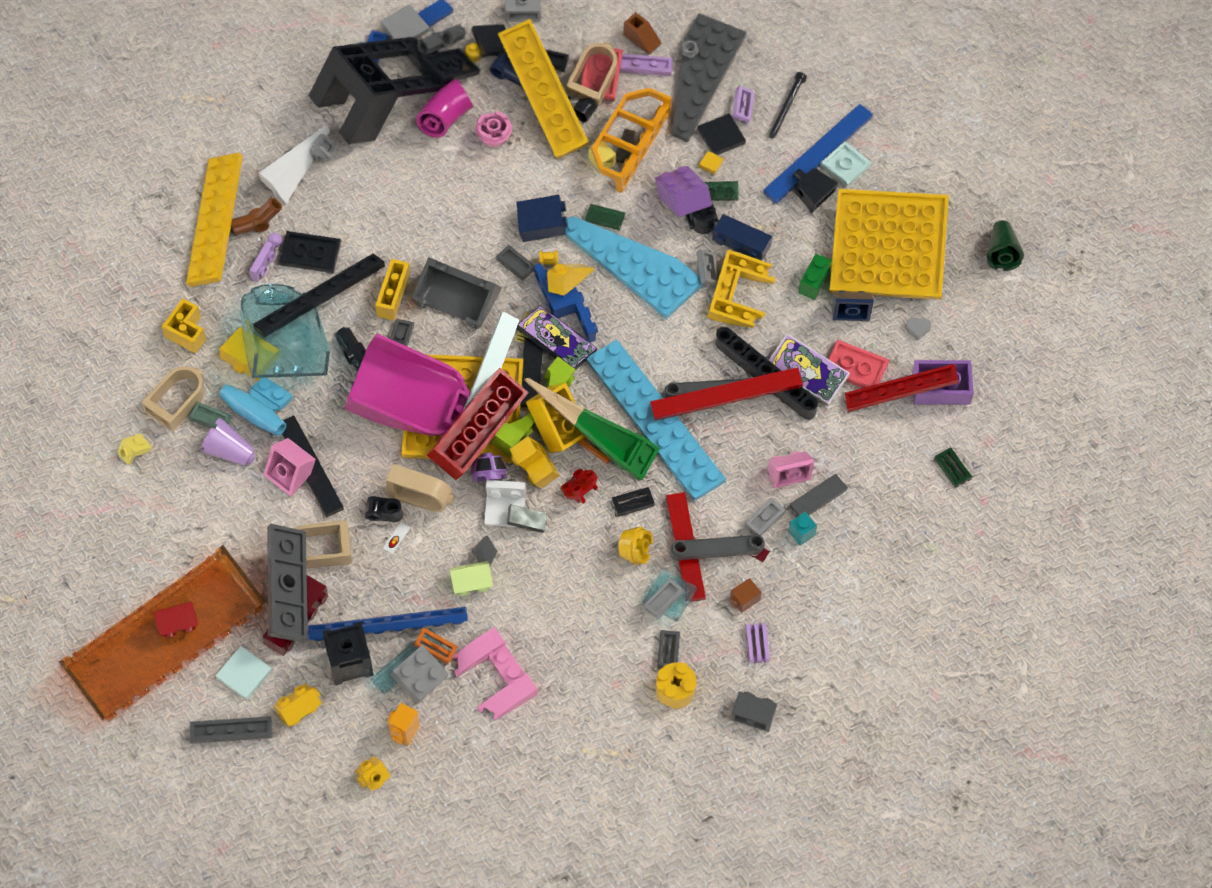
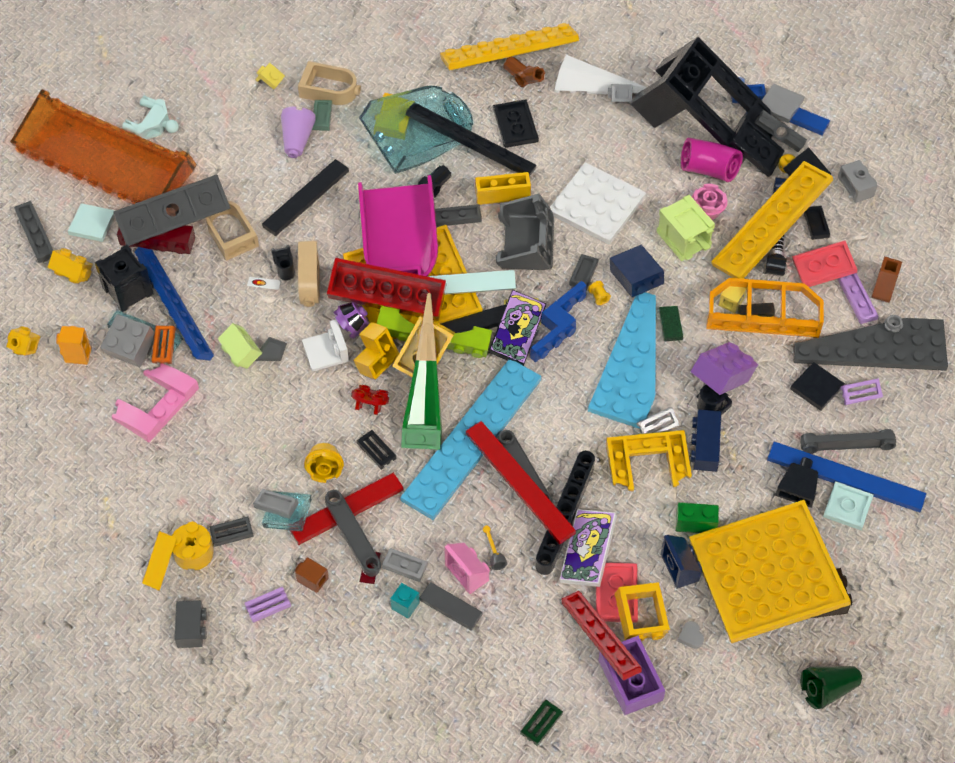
camera: 70 degrees right, 5 degrees down
red brick [153,601,199,638] -> none
yellow brick [162,298,206,354] -> none
medium azure plate [219,376,293,436] -> none
lavender plate [249,233,282,282] -> none
bright pink slope [263,438,316,496] -> none
tile [507,504,547,533] -> none
yellow slope [547,263,594,296] -> none
tan window [566,42,617,107] -> none
yellow tile [699,151,724,175] -> none
clear green plate [705,181,739,201] -> none
black bar [769,72,807,138] -> none
none -> light aqua connector [122,95,179,140]
none -> yellow sticker [142,531,177,591]
none -> dark grey hinge [483,525,507,570]
none -> white plate [550,162,646,245]
none -> yellow window [615,582,670,642]
none -> yellowish green container [656,194,715,262]
none -> dark grey piece [800,429,896,454]

